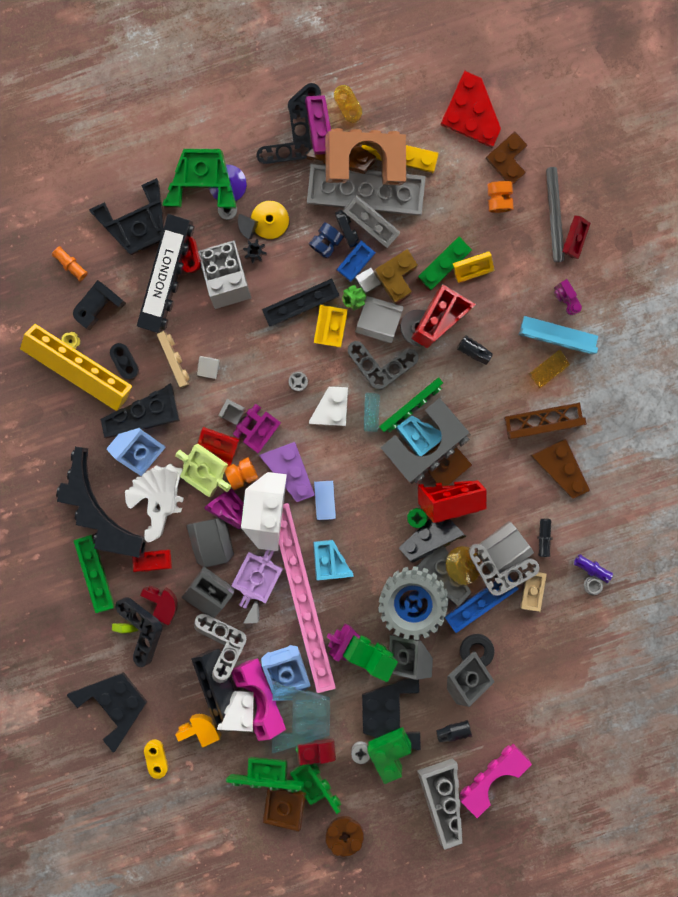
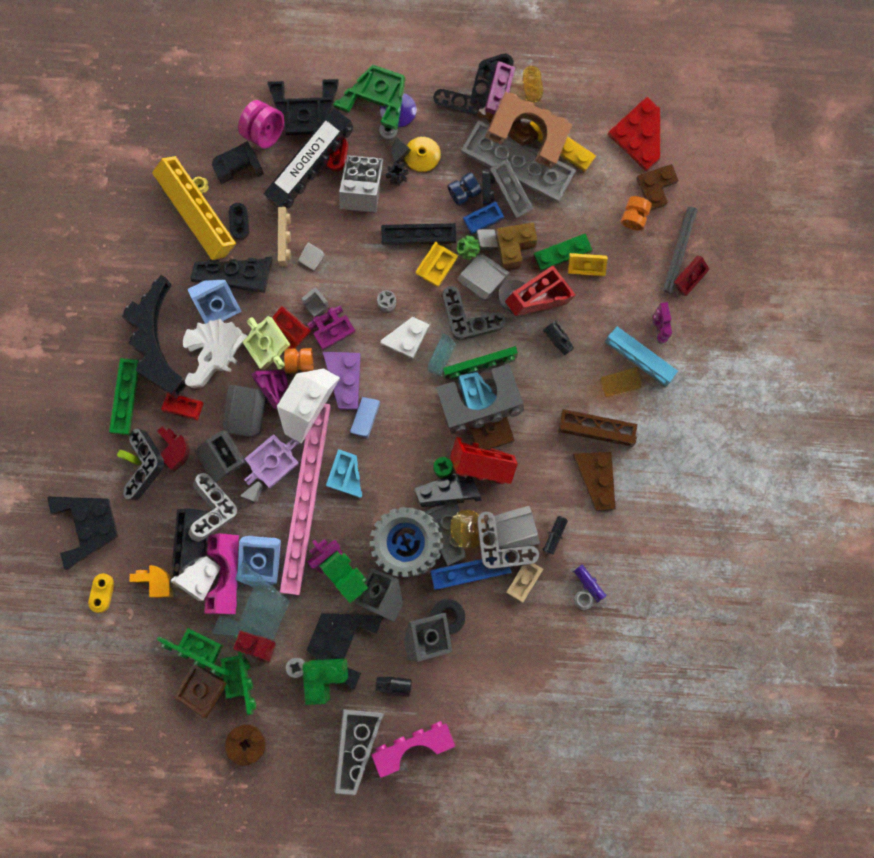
camera: 25 degrees right, 10 degrees down
orange pin [52,246,88,281] -> none
none -> dark pink wheel [238,100,285,149]

